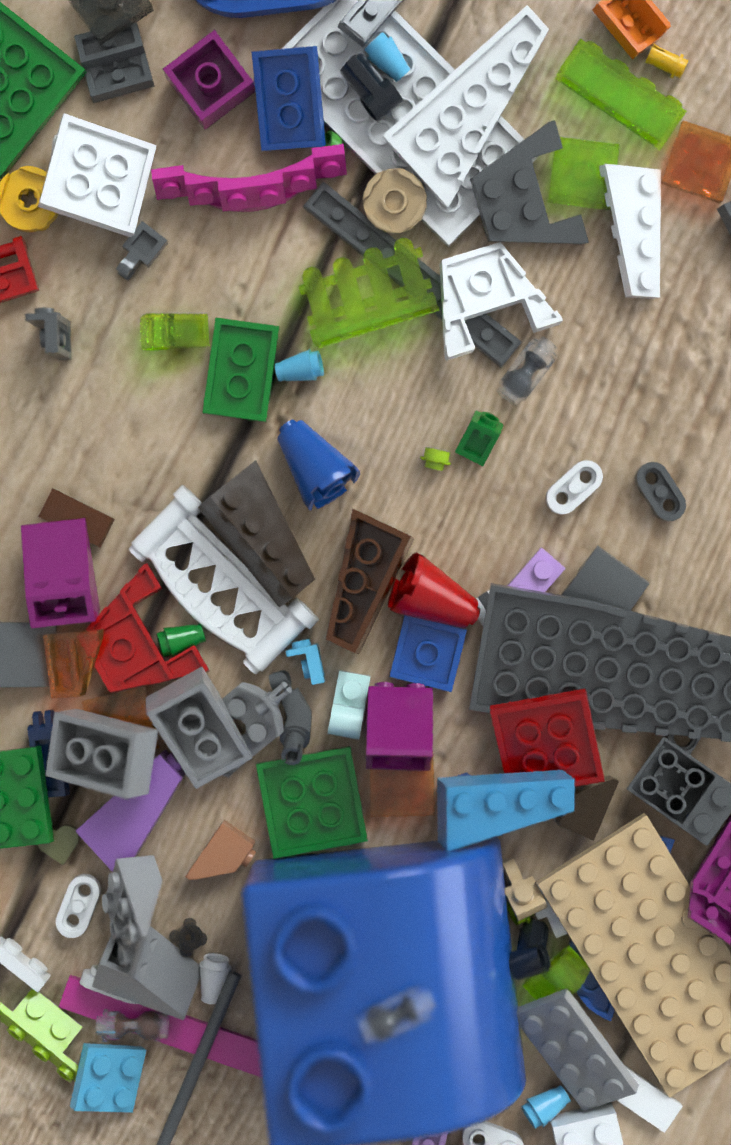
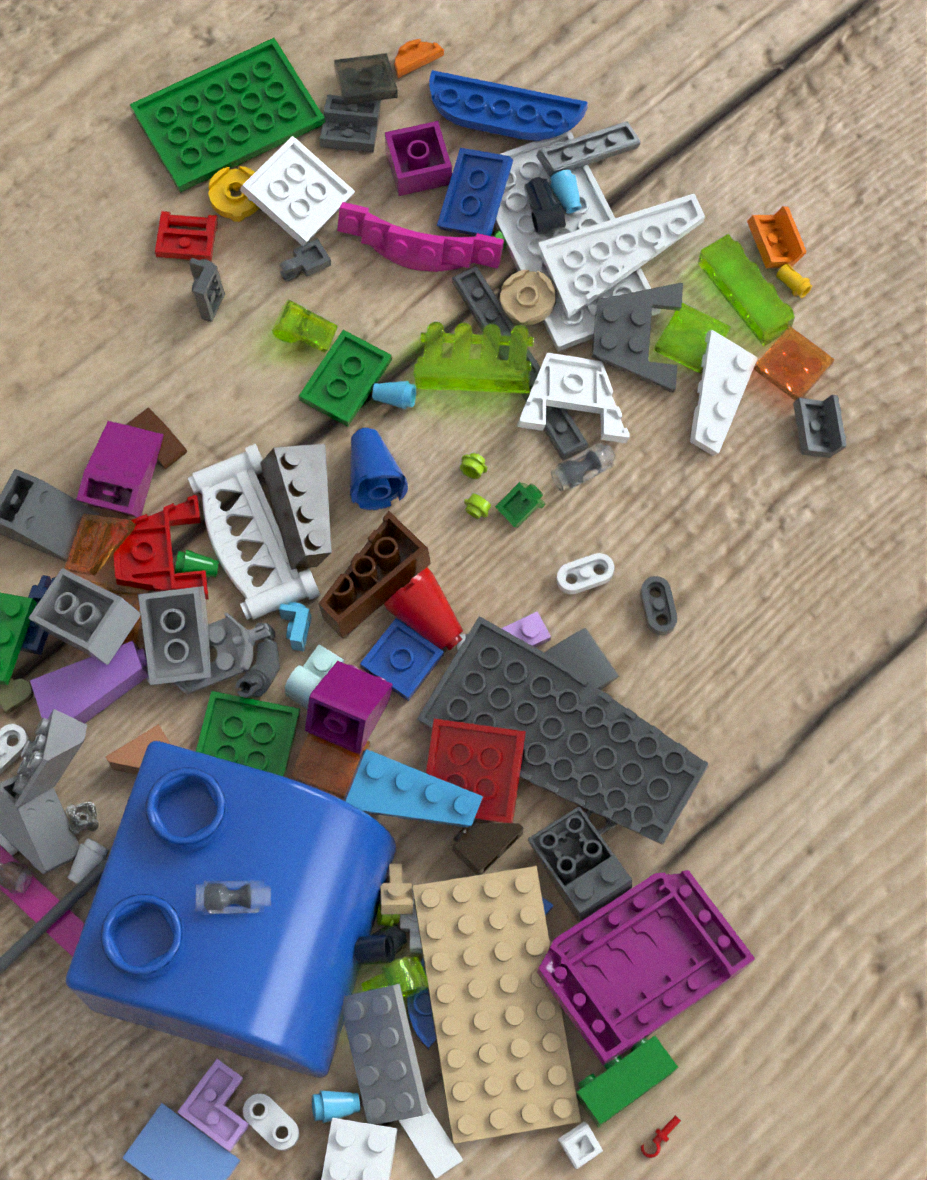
camera: 20 degrees right, 20 degrees down
none -> lime plate [460,453,488,479]

